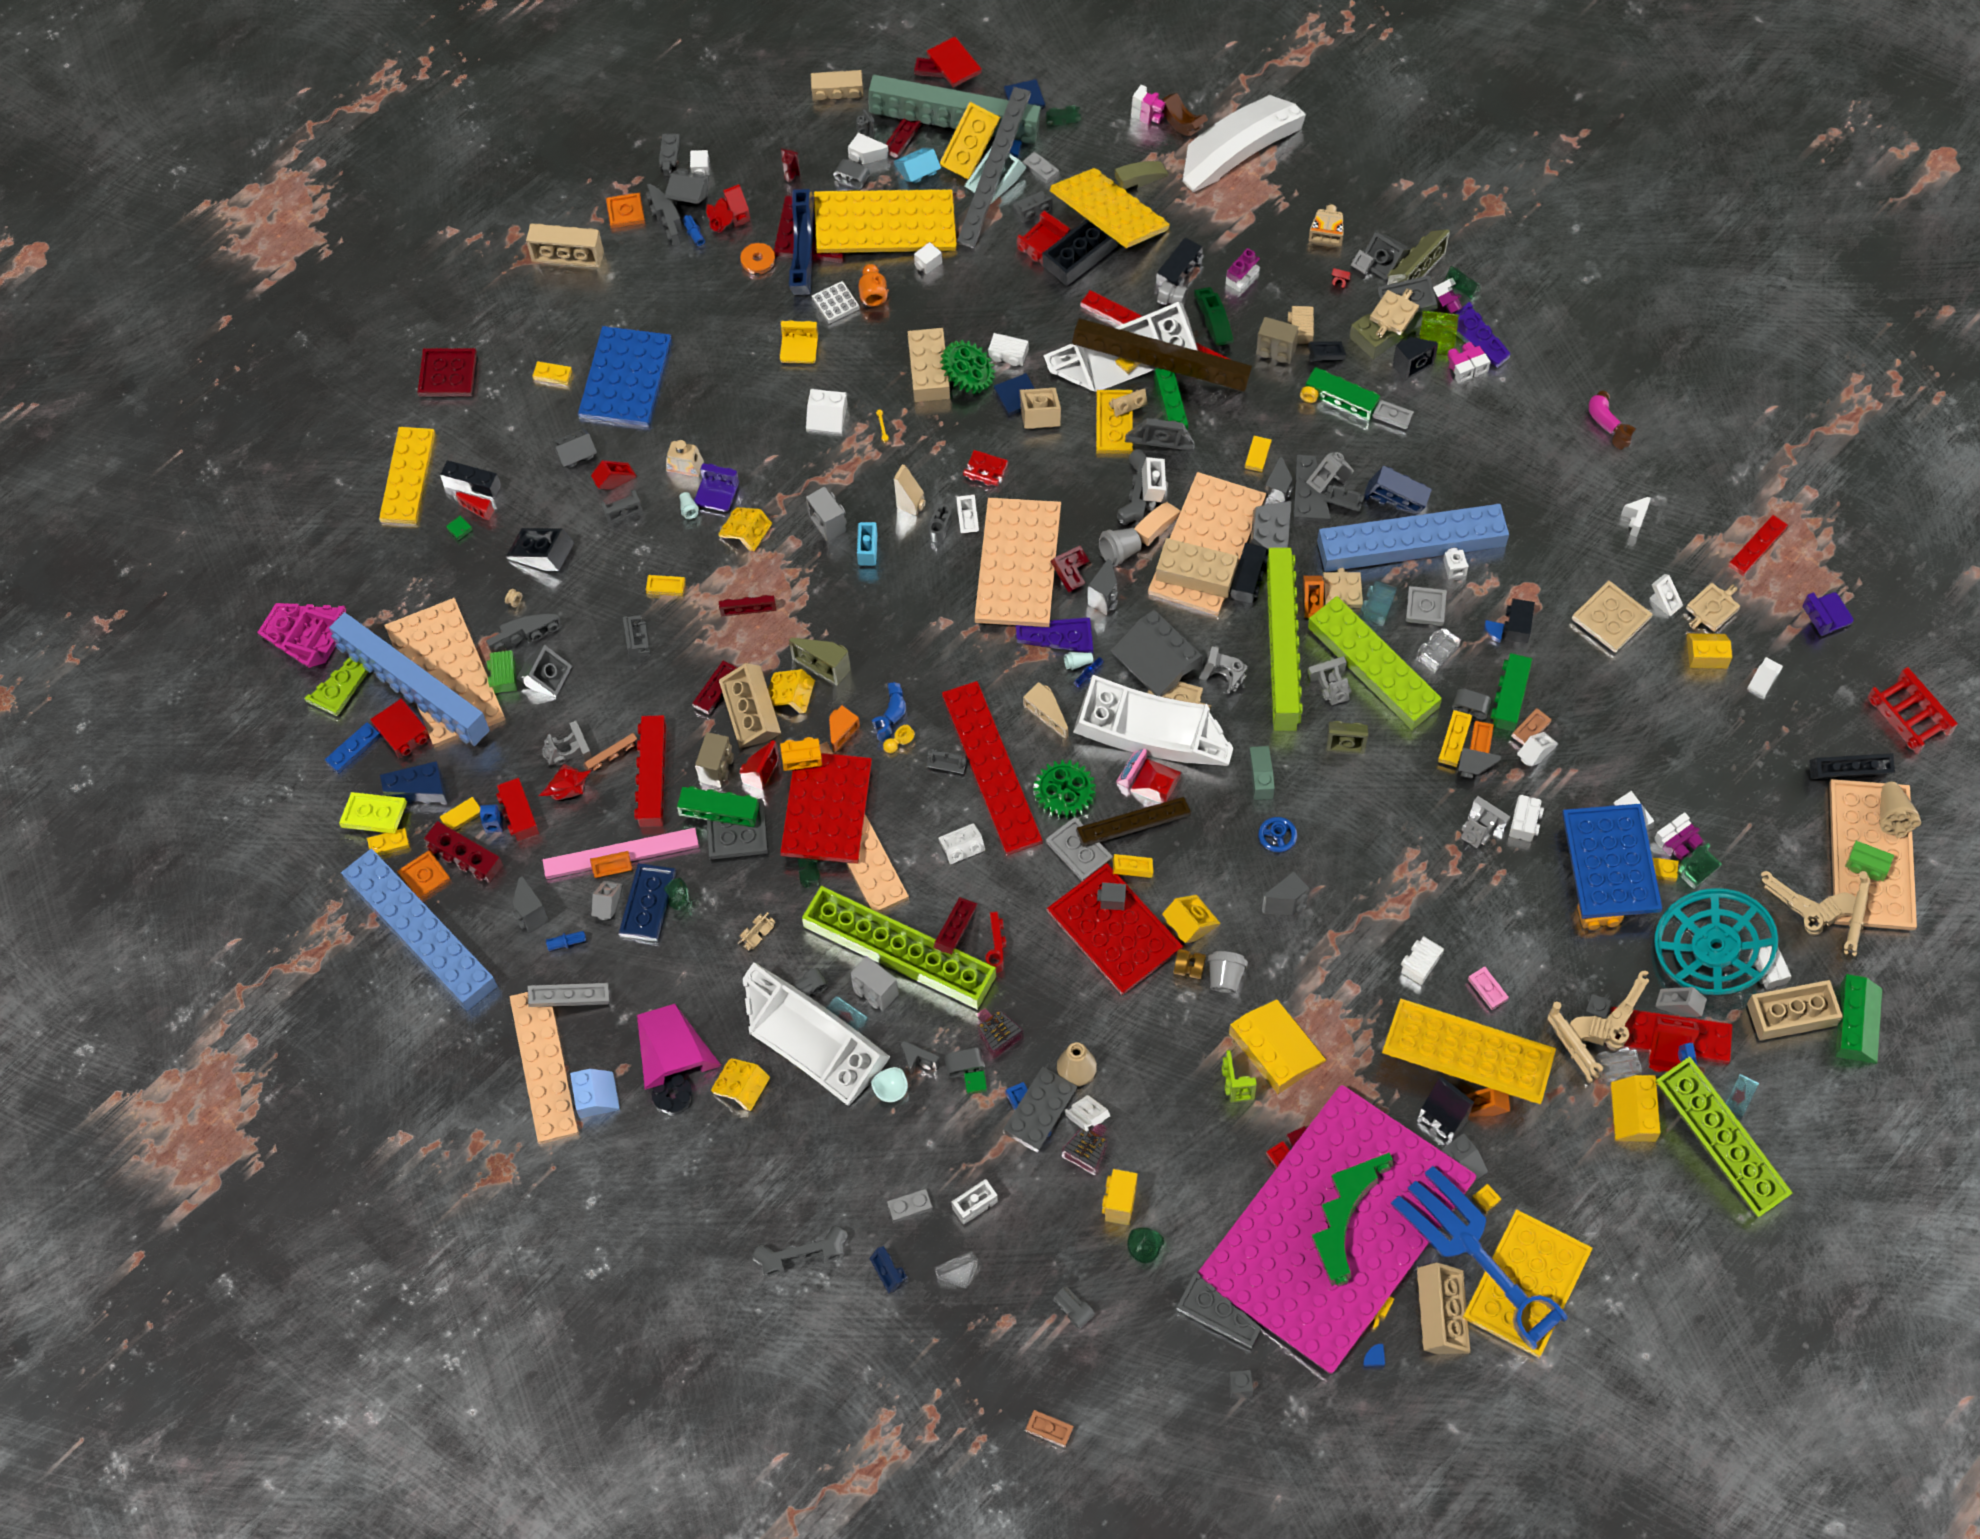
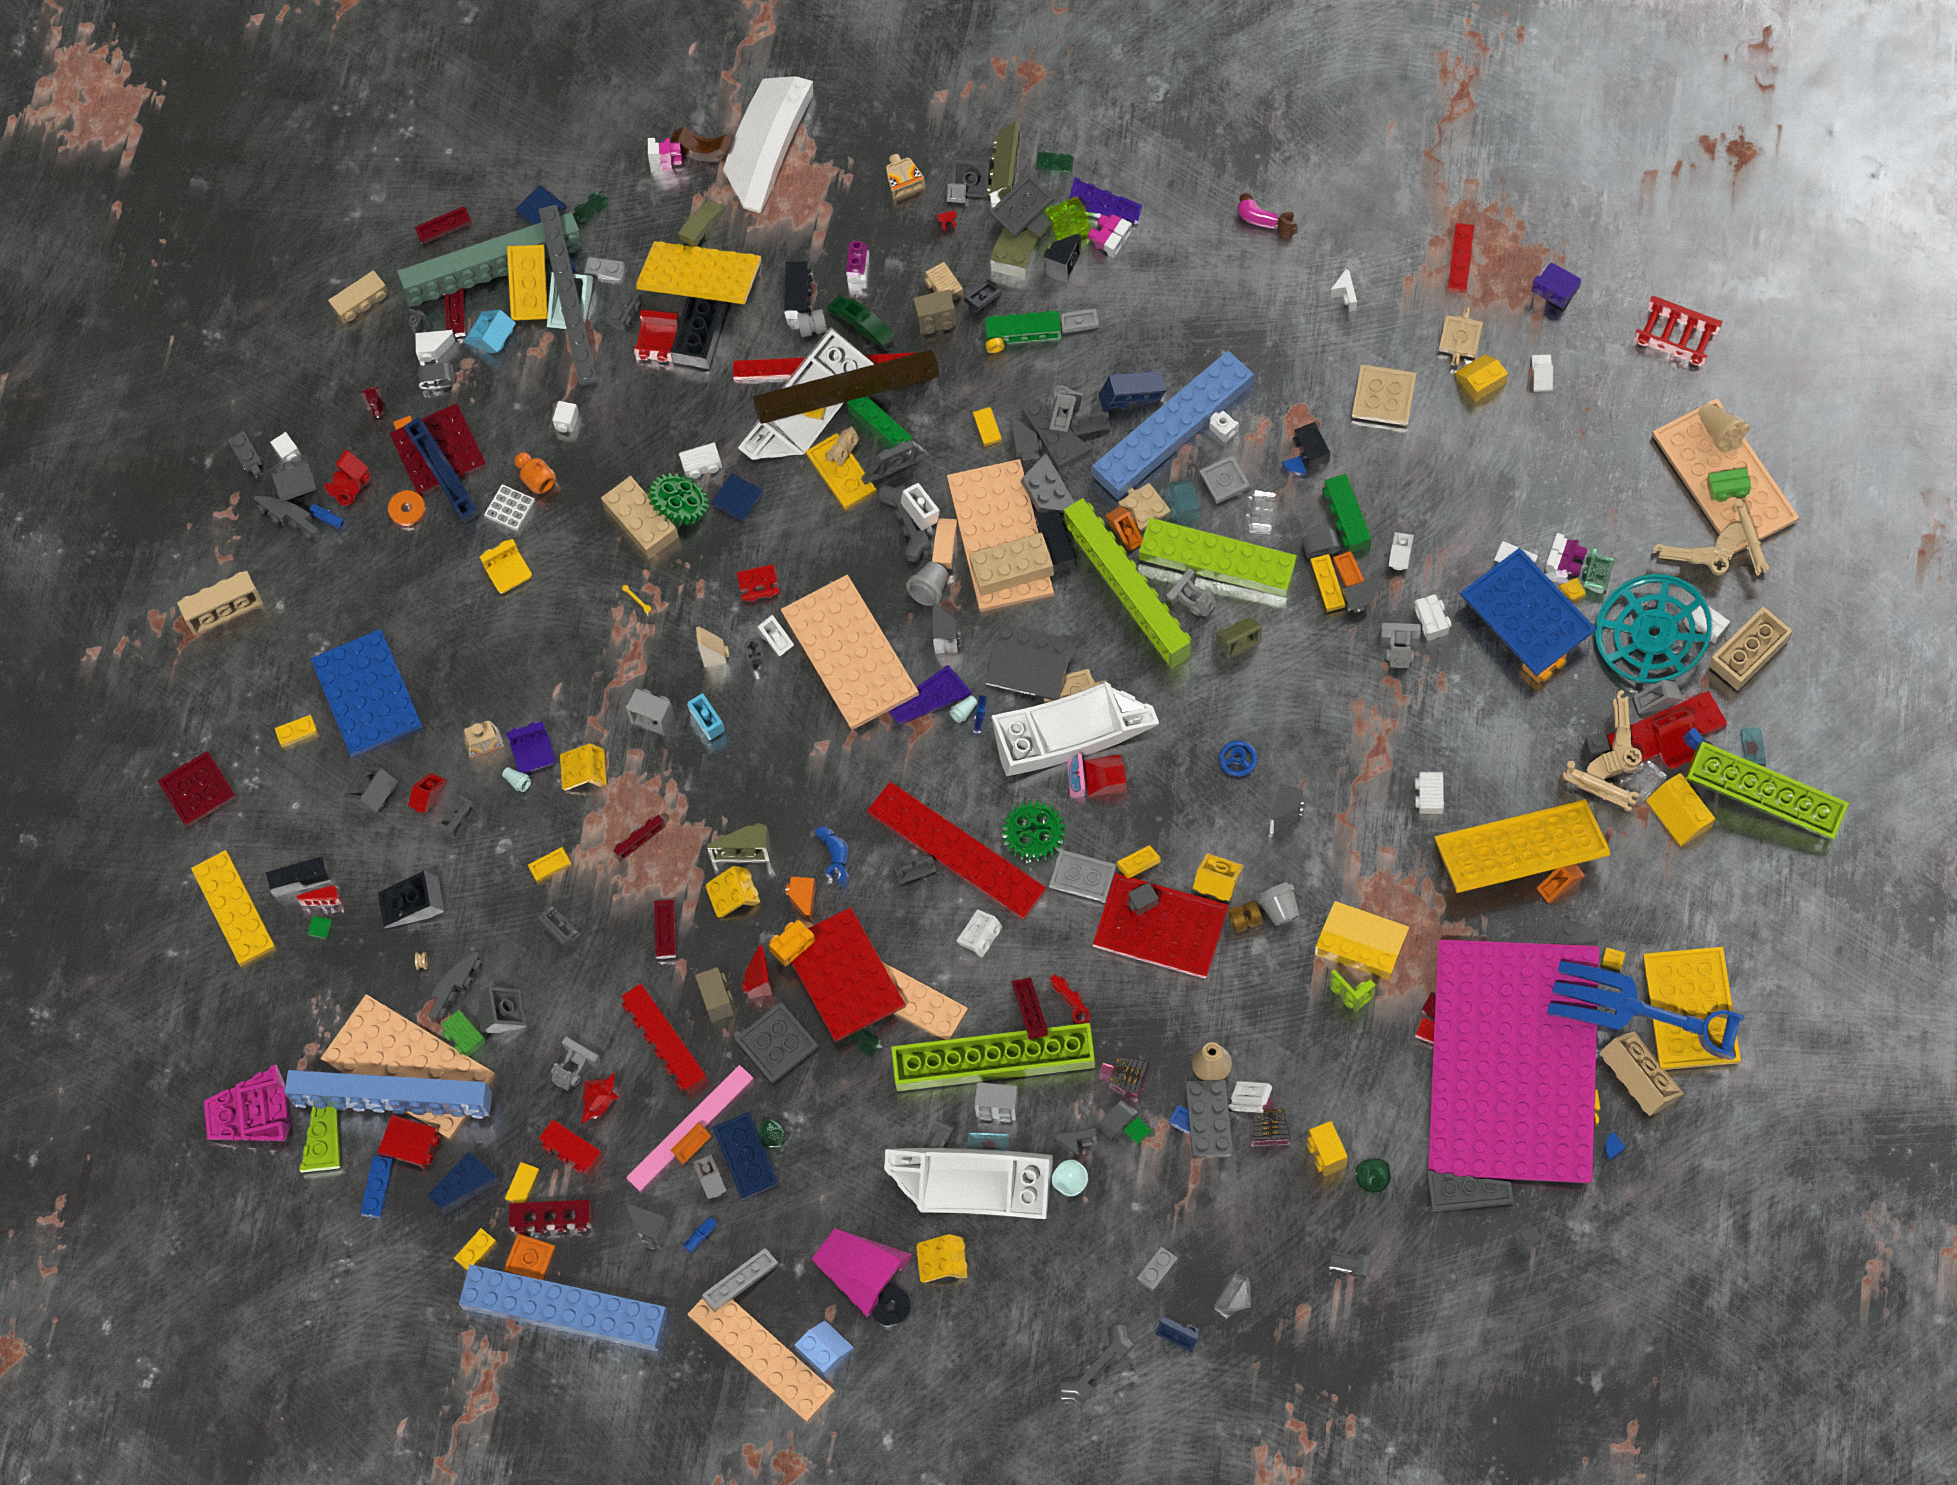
camera: 30 degrees left, 5 degrees up
neon yellow plate [339,792,407,834] -> none
blue leg [480,804,503,833] -> none
nougat plate [583,733,637,771] -> none
orange tile [606,192,645,229] -> none
green brick [677,786,759,827] -> none
tan slope [719,663,781,748] -> none
tan hinge [737,912,776,951] -> none
white slope [806,389,847,435] -> none
yellow plate [814,190,956,253] -> none
yellow plate [883,725,915,753] -> none
red tile [927,36,982,88] -> none
white brick [951,1179,998,1225] -> none
tan slope [1020,388,1061,429] -> none
tan slope [1023,682,1068,739] -> none
nougat plate [1026,1410,1073,1448] -> none
dark red plate [1050,546,1089,592] -> none
dark brown tile [1076,797,1191,847] -> none
light grey tile [1199,646,1248,694] -> none
sand green slope [1249,746,1275,800] -> none
green arch [1312,1152,1393,1286] -> none
tan plate [1370,288,1419,338] -> none
black slope [1419,1076,1474,1141] -> none
hips [1433,278,1463,313] -> none
bright pink plate [1468,967,1509,1010] -> none
nougat plate [1512,708,1552,745] -> none
white slope [1650,574,1683,616] -> none
black brick [1809,753,1895,779] -> none
green slope [1835,974,1882,1064] -> none

